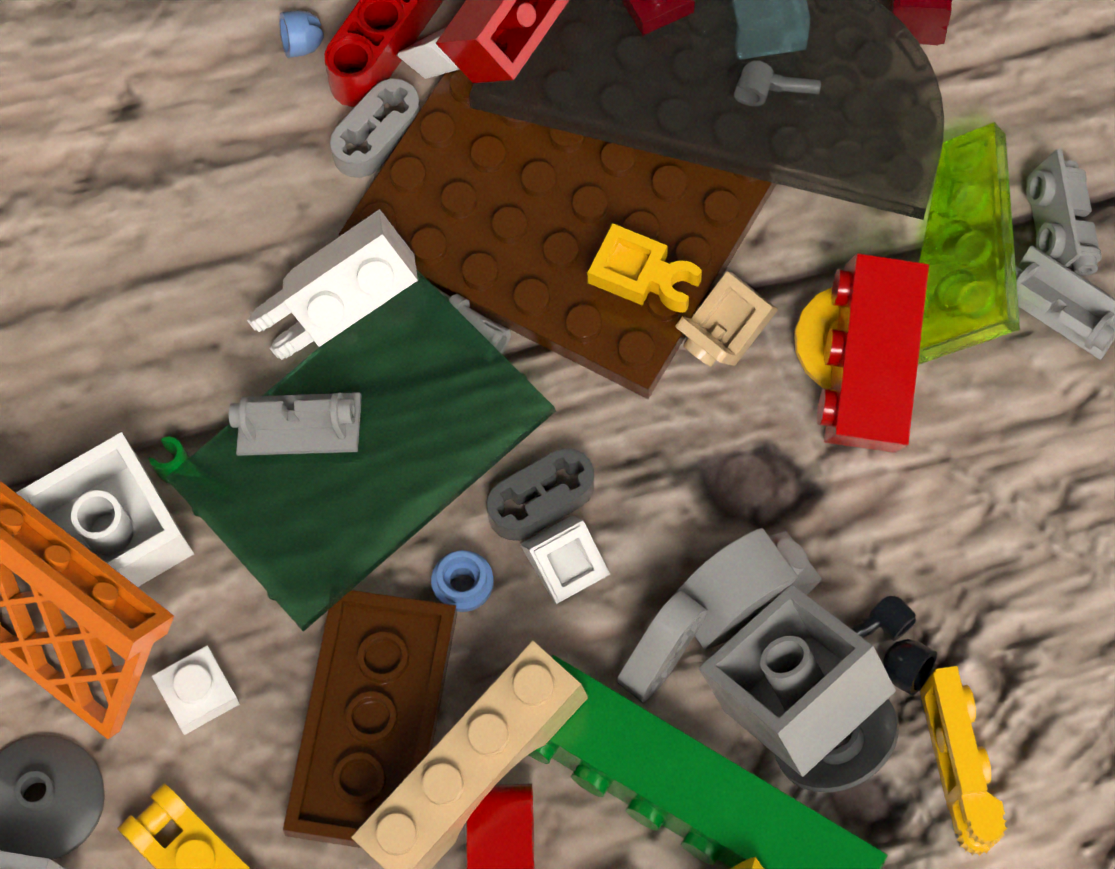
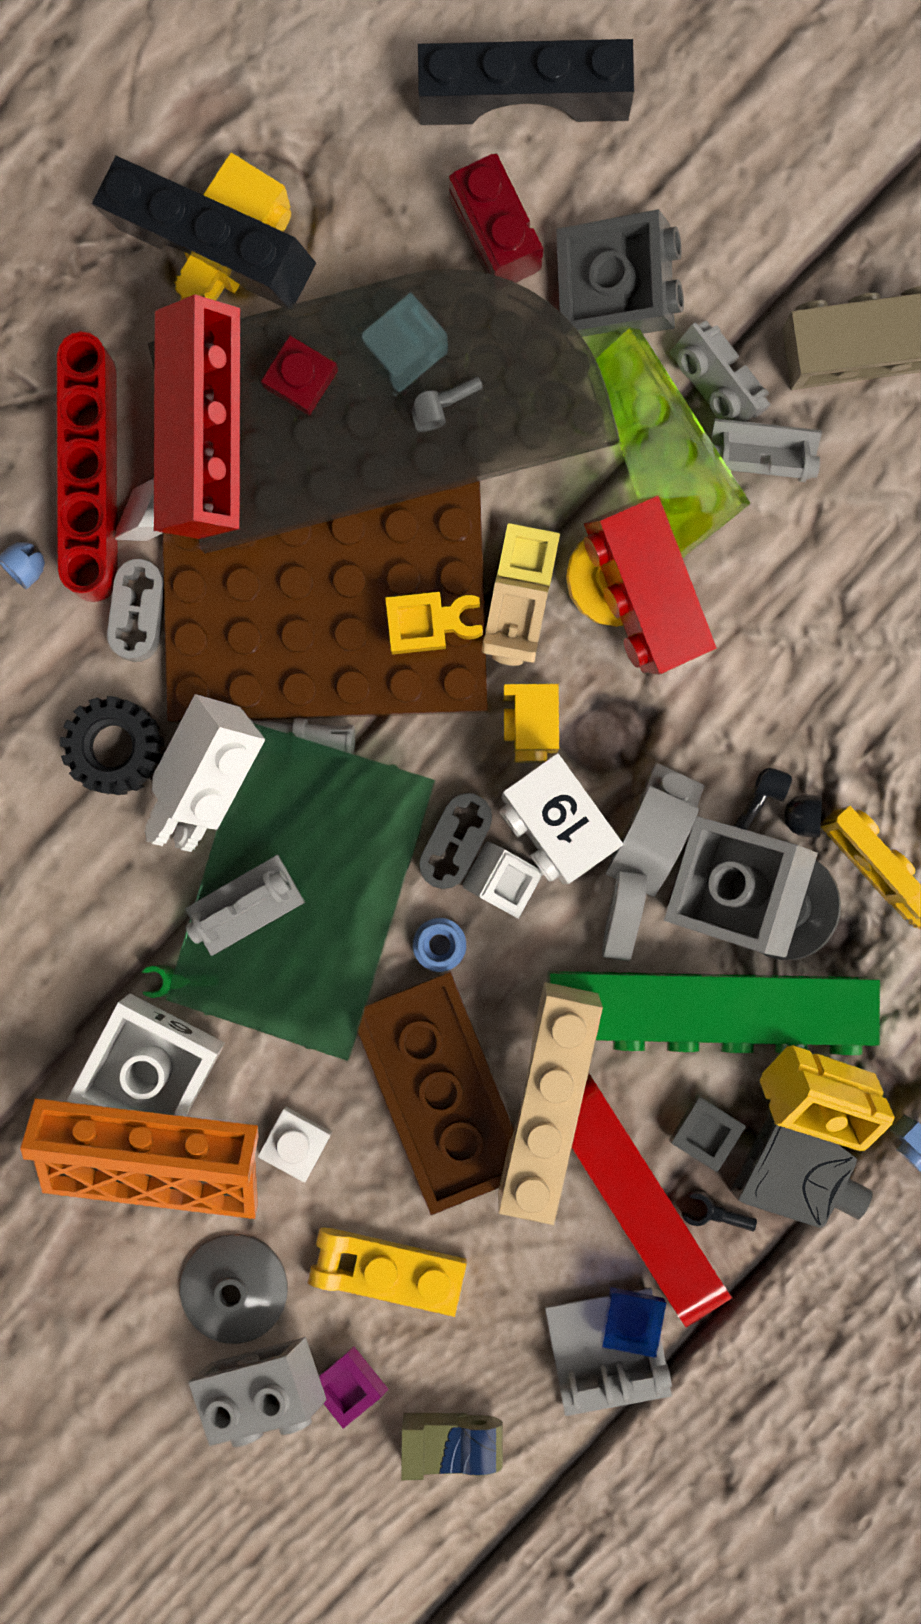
camera: 25 degrees left, 20 degrees up
none -> black tyre [60,696,164,795]
none -> light yellow plate [497,523,560,587]
none -> white brick [499,753,624,884]
none -> yellow brick [503,684,559,763]
none -> dark grey plate [556,209,684,339]

